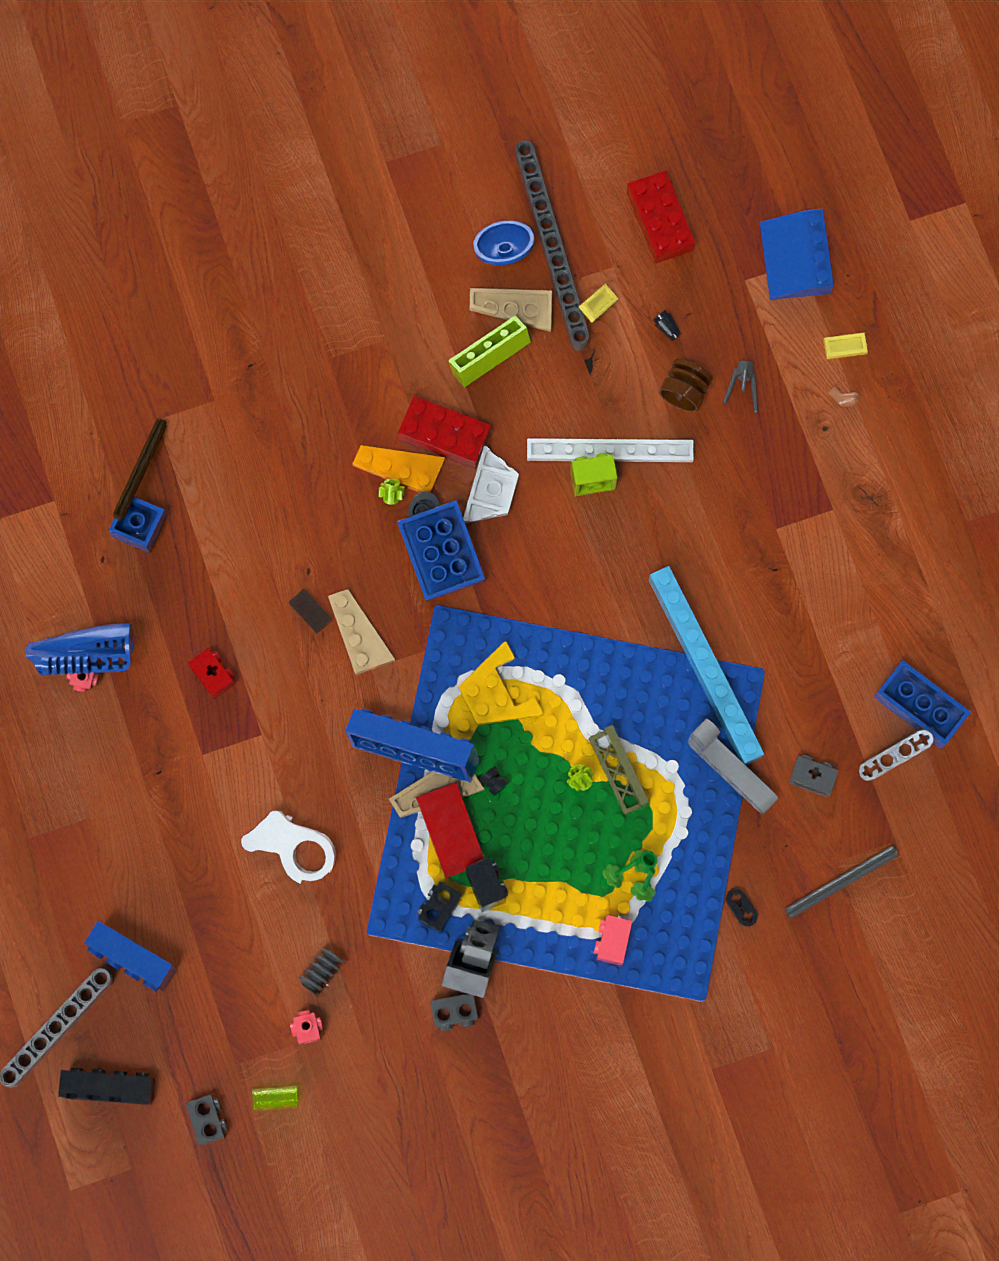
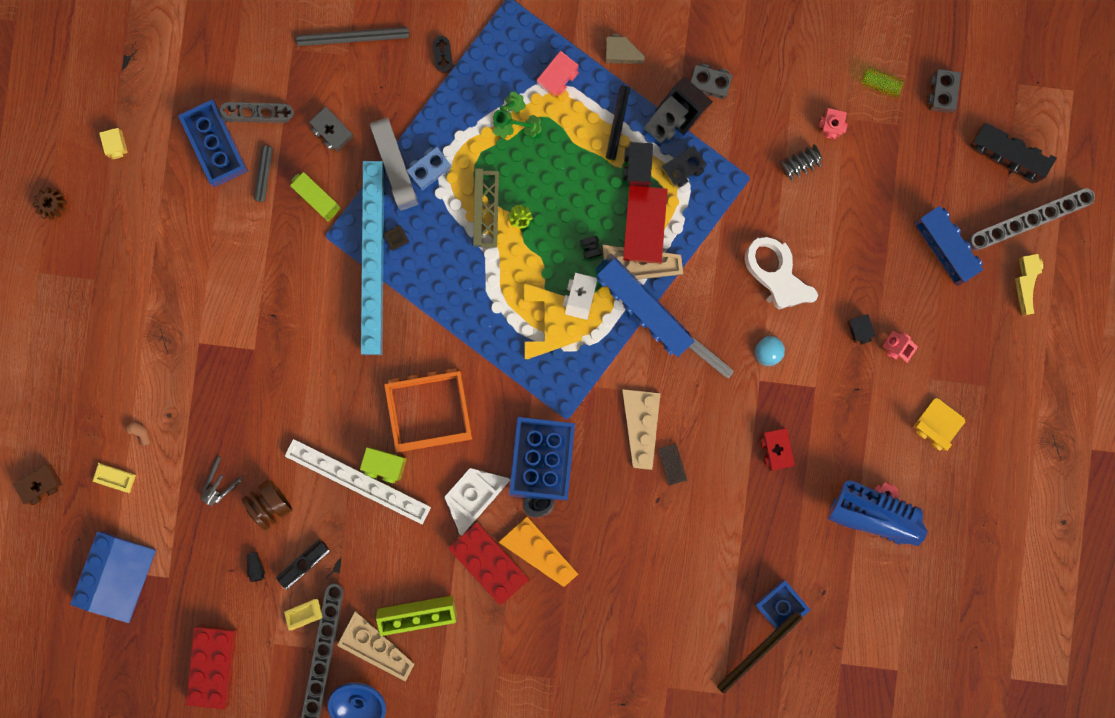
camera: 150 degrees left, 10 degrees up
lime gear [378,479,405,505] -> none
none -> reddish brown brick [13,465,62,506]
none -> dark grey axle [254,146,273,202]
none -> black piece [276,539,331,590]
none -> lime brick [290,172,341,222]
none -> dark brown tile [384,225,410,251]
none -> orange window [384,368,473,453]
none -> medium blue brick [407,147,452,191]
none -> white brick [563,273,597,320]
none -> dark tan slope [606,34,645,64]
none -> black axle [606,85,630,160]
none -> light grey axle [689,337,734,378]
none -> medium azure hair [754,336,785,366]
none -> black brick [847,314,876,345]
none -> coral brick [882,331,918,363]
none -> yellow bracket [912,398,965,451]
none -> light yellow slope [1015,254,1043,316]

